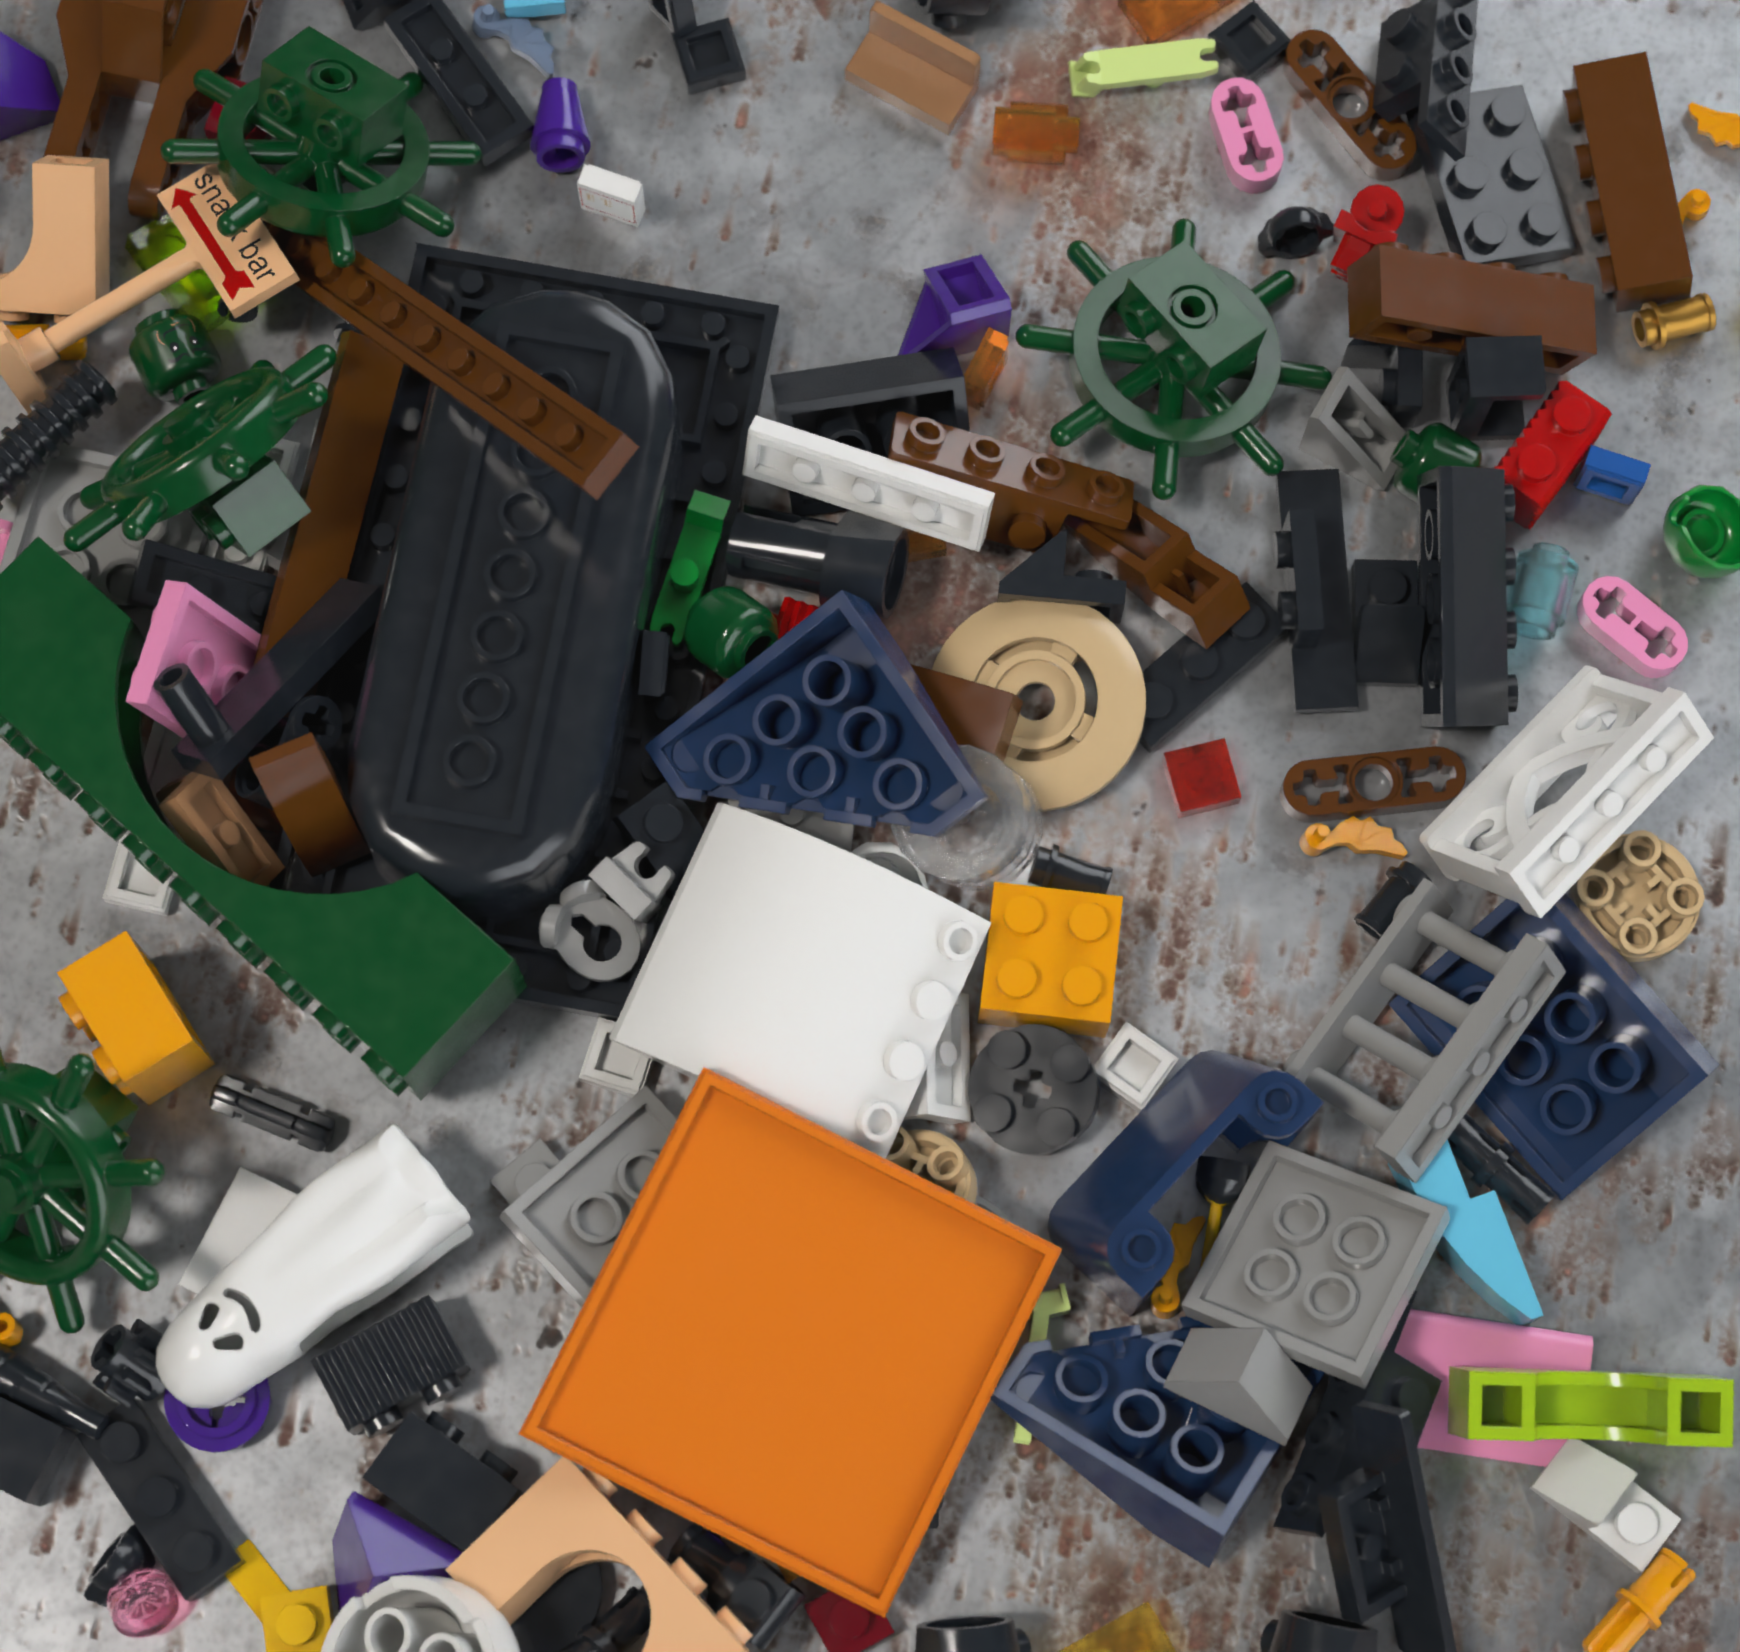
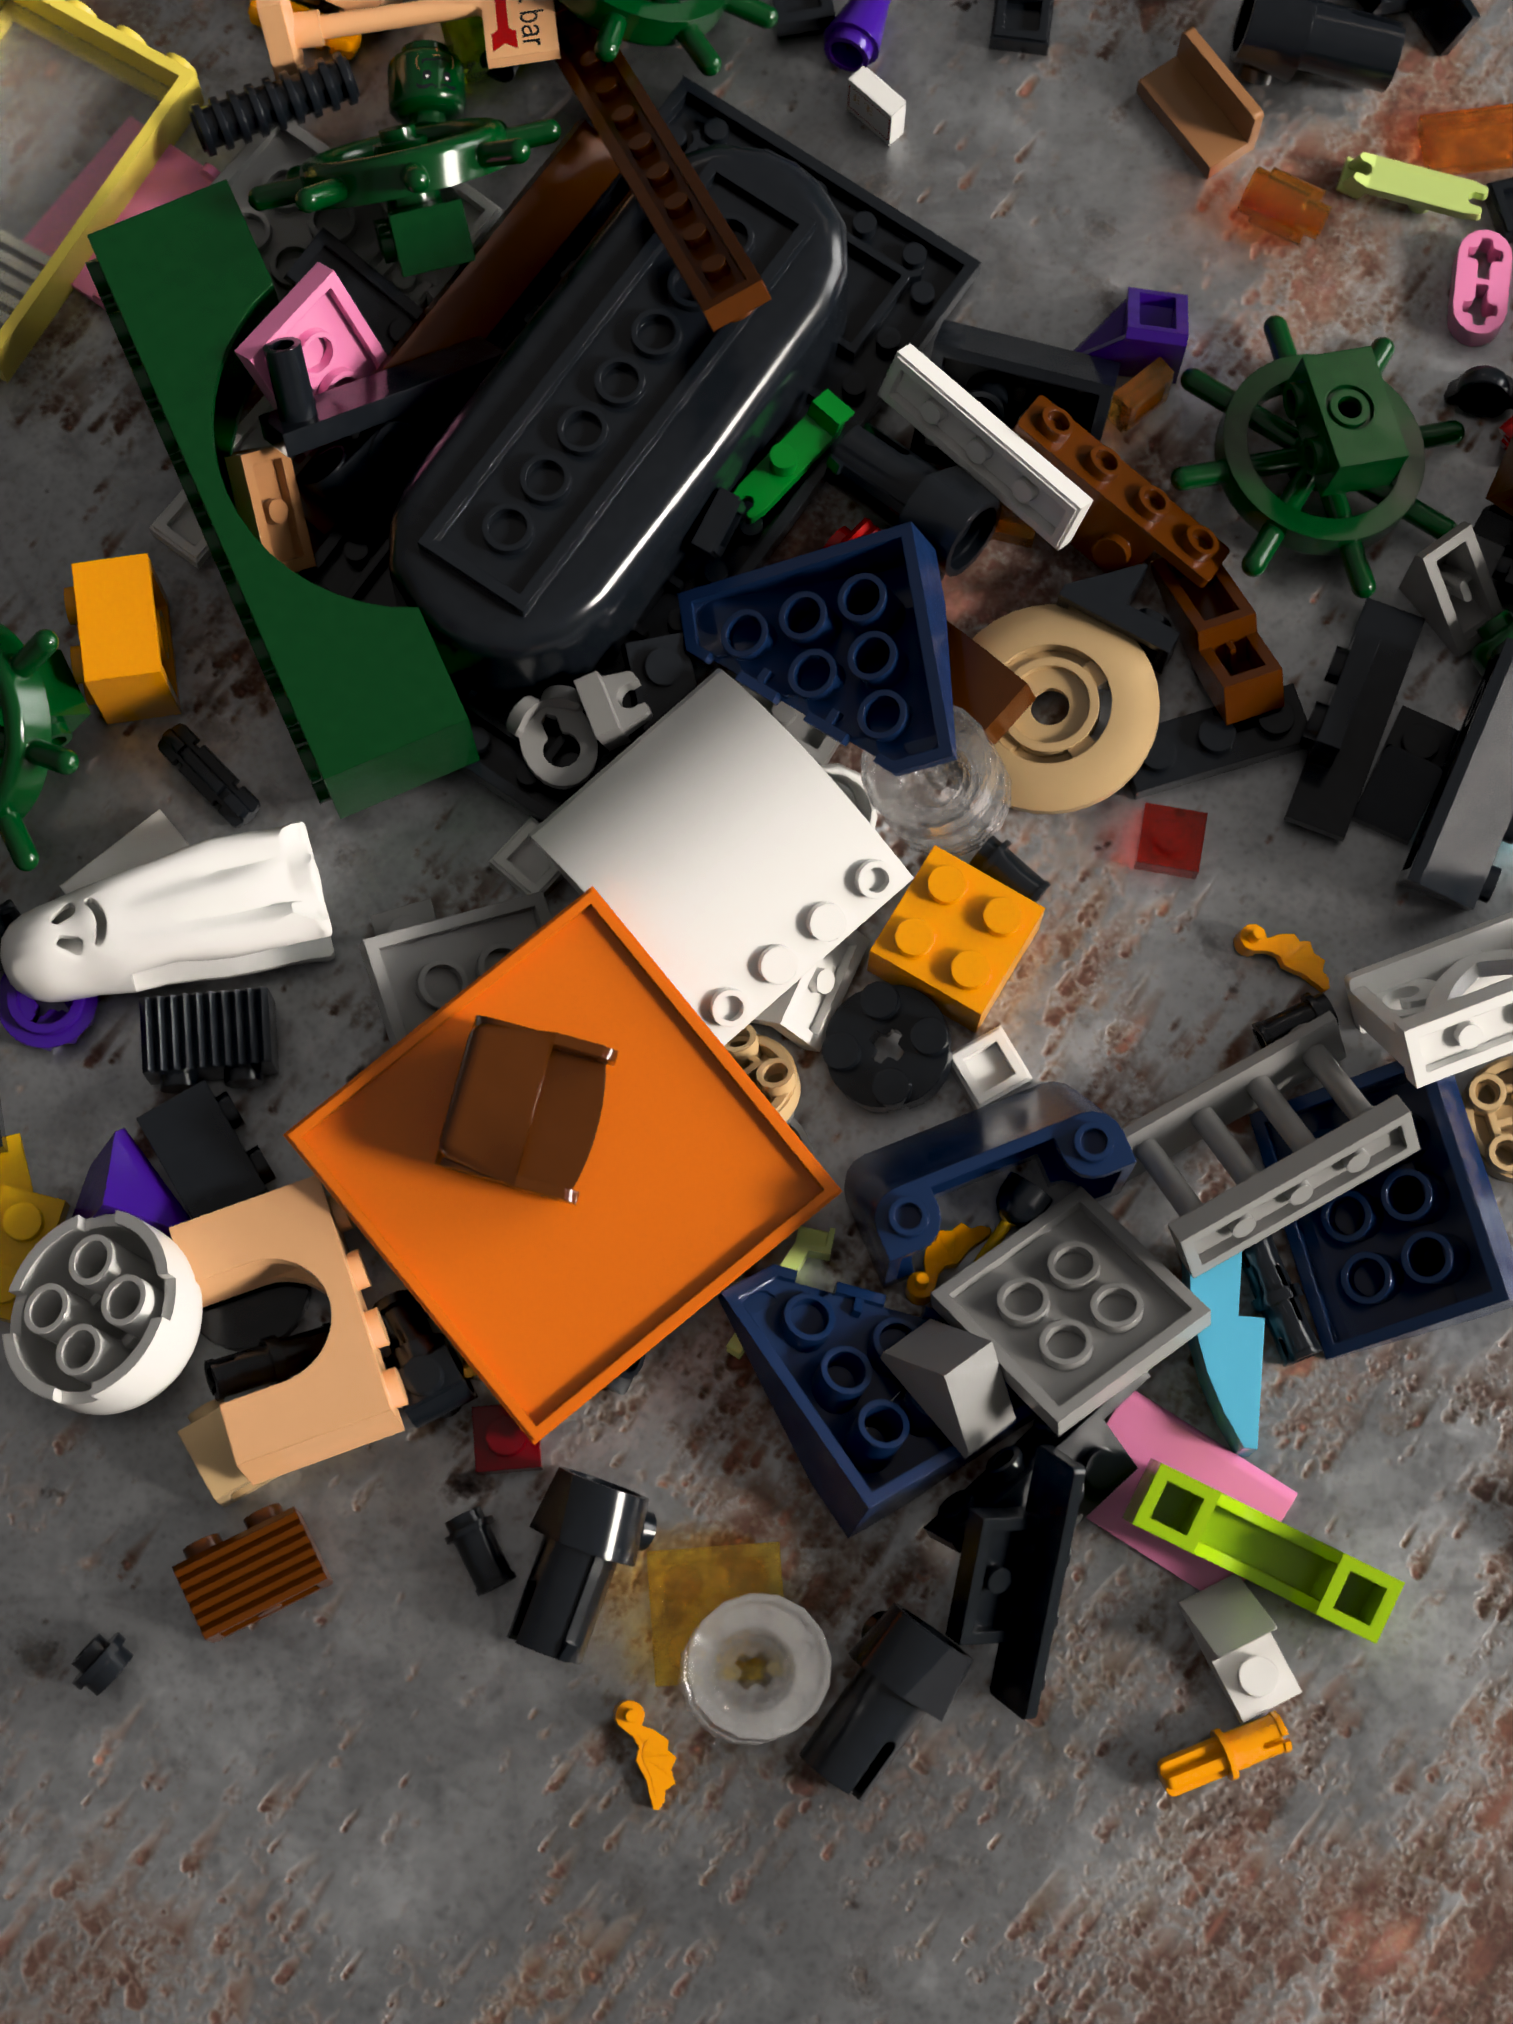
camera: 25 degrees right, 0 degrees up
reddish brown slope [249,732,371,878] -> none
dark green head [684,586,779,679] -> none
reddish brown beam [1280,746,1466,823] -> none
none -> reddish brown piece [434,1015,618,1205]

